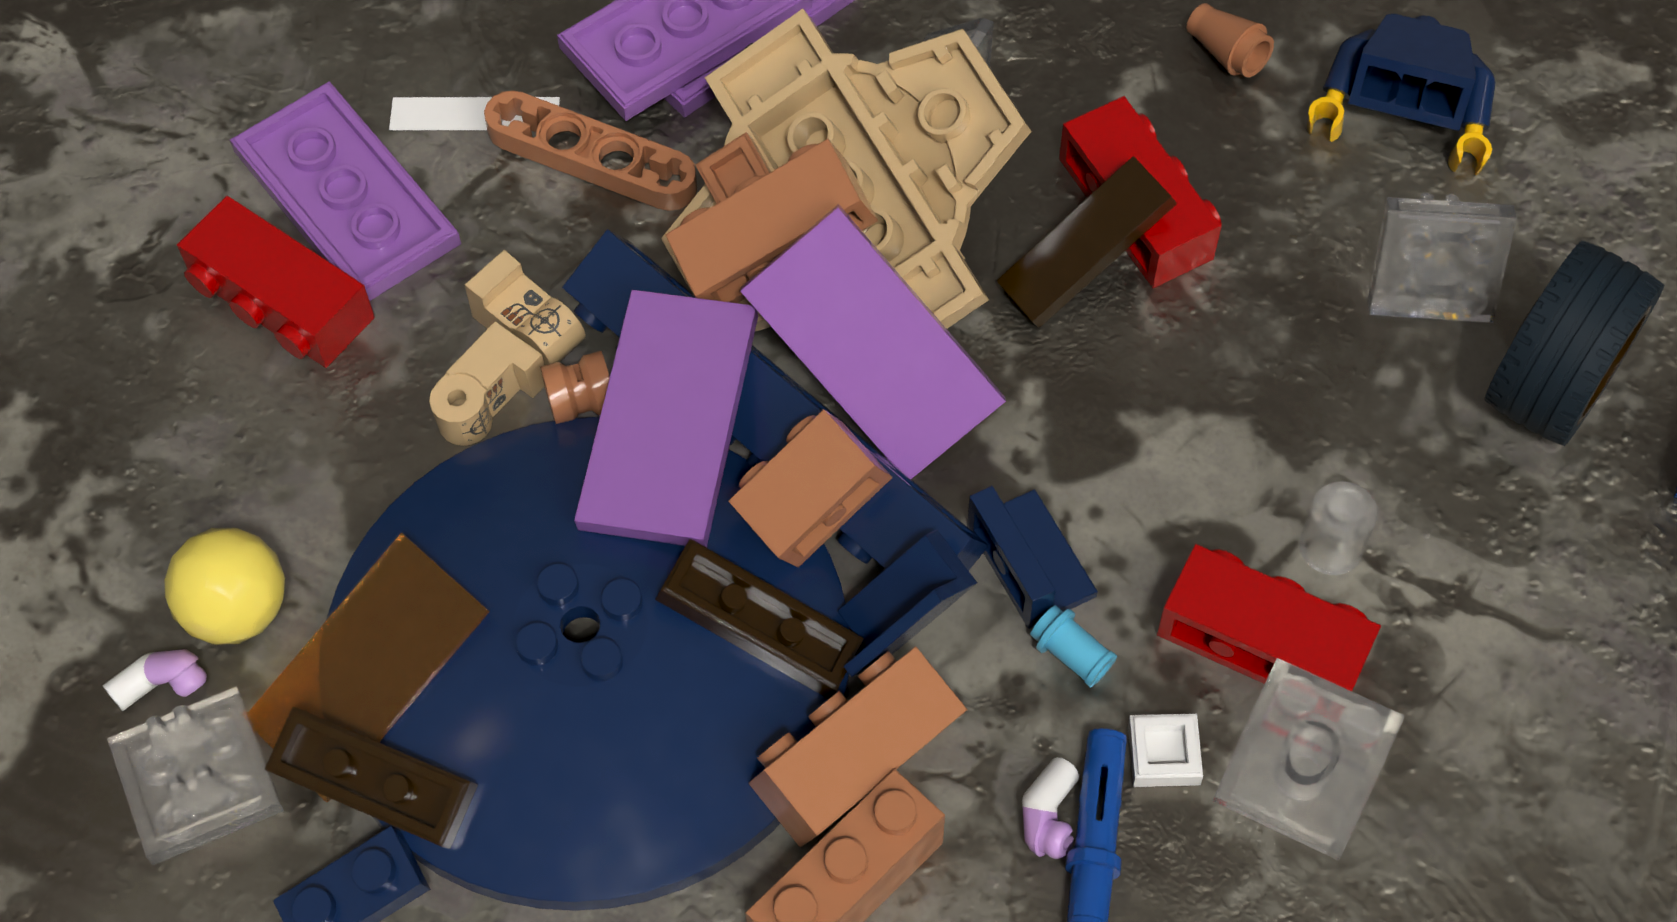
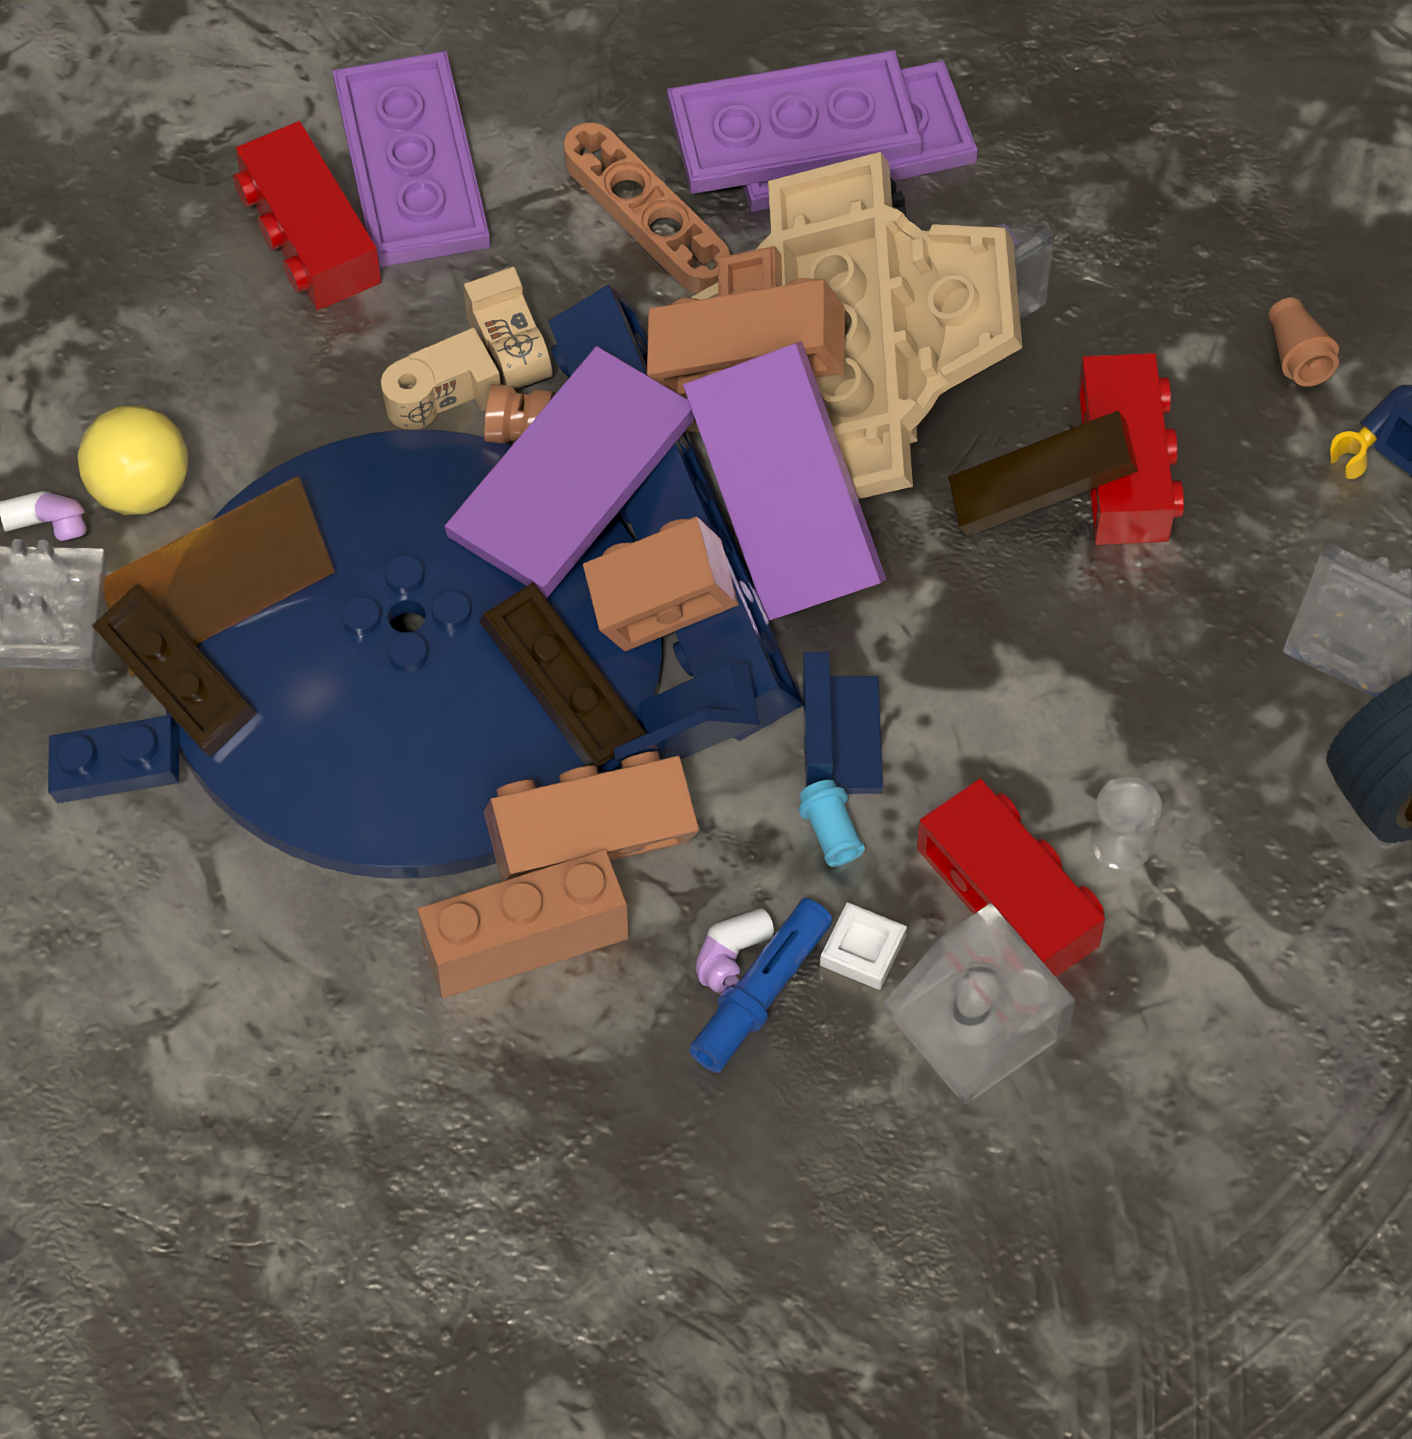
camera: 25 degrees right, 0 degrees up
white sticker [389,97,560,130] -> none

